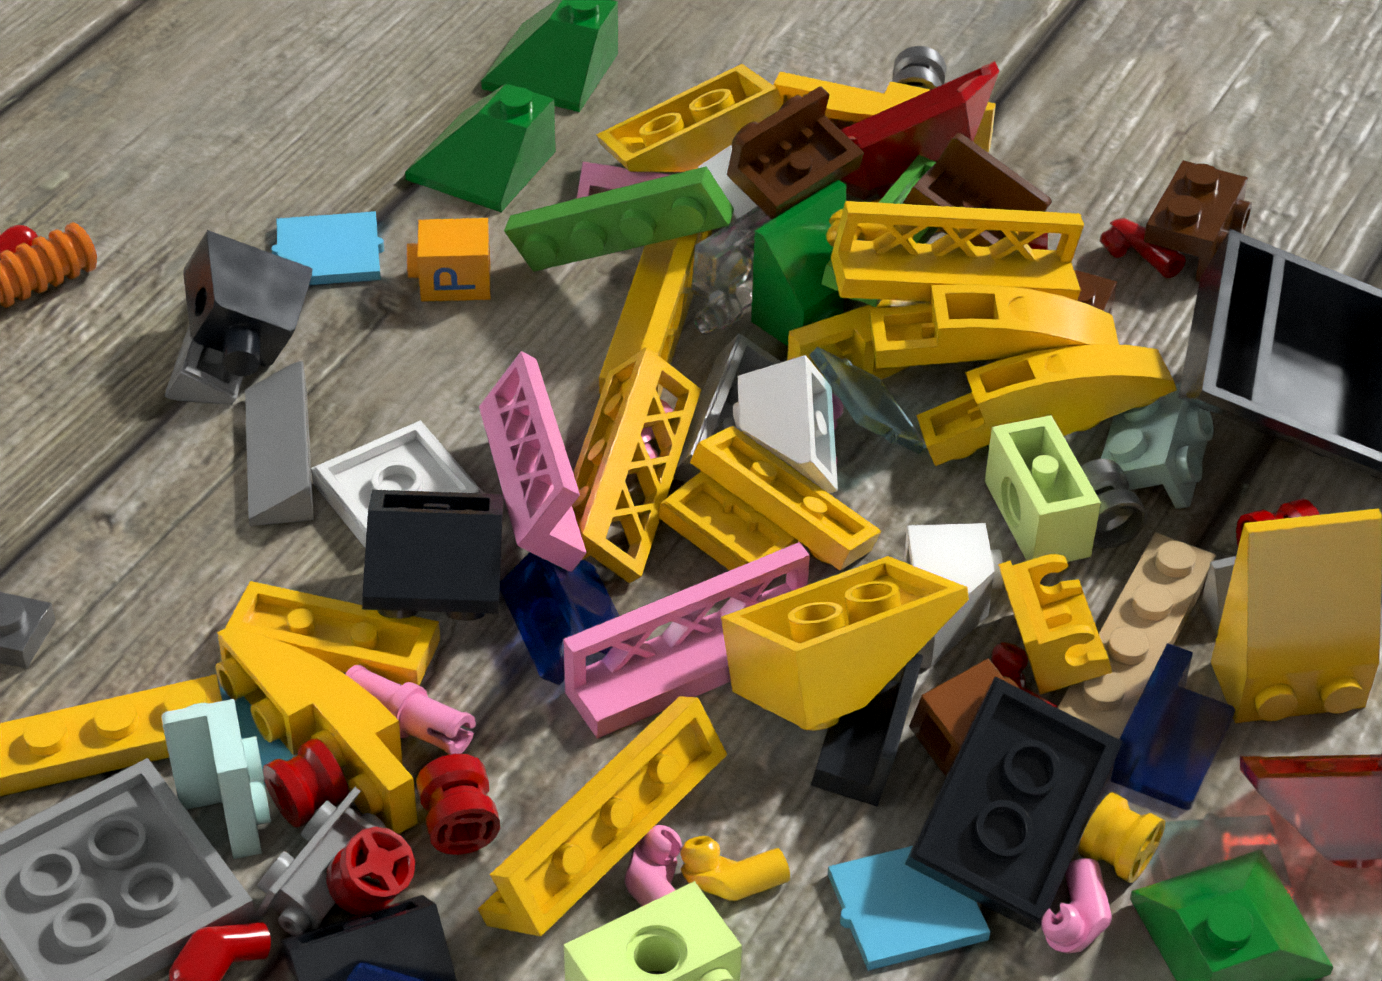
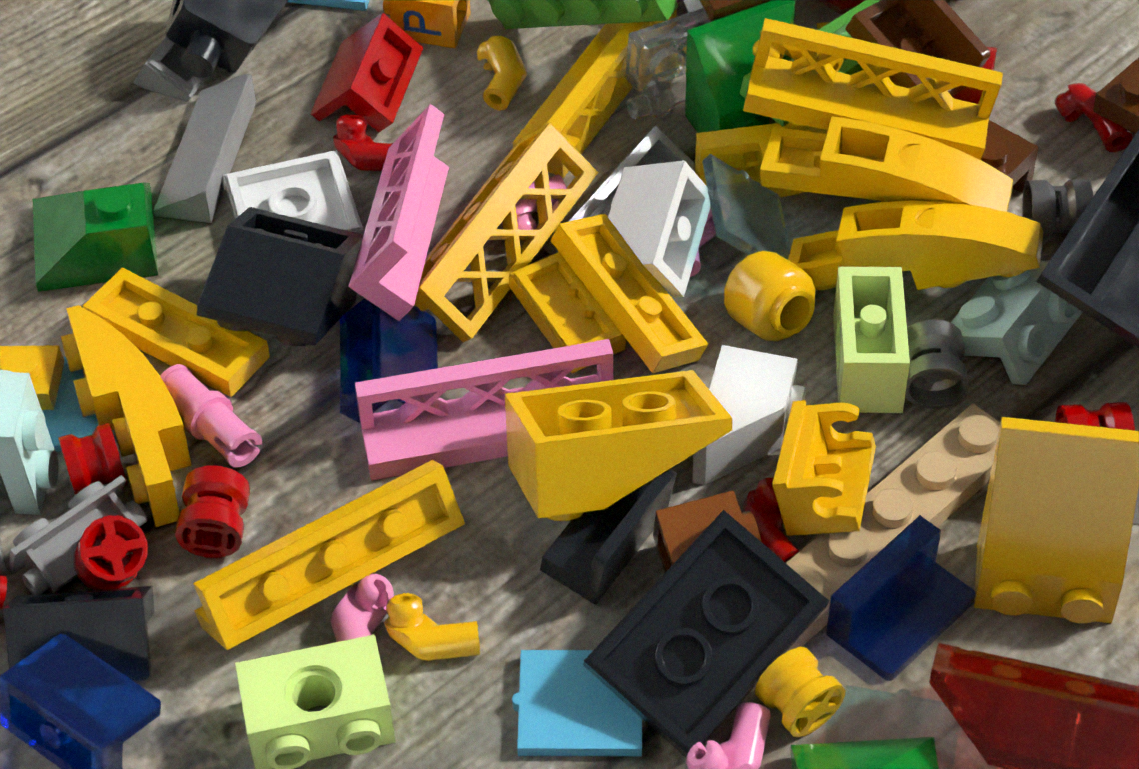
camera: 20 degrees right, 5 degrees up
none -> green slope [32,182,158,292]
none -> red panel [310,13,423,133]
none -> red arm [333,115,393,172]
none -> yellow arm [477,35,527,110]
none -> yellow head [724,251,816,342]
none -> flat silver wheel [1022,179,1093,239]

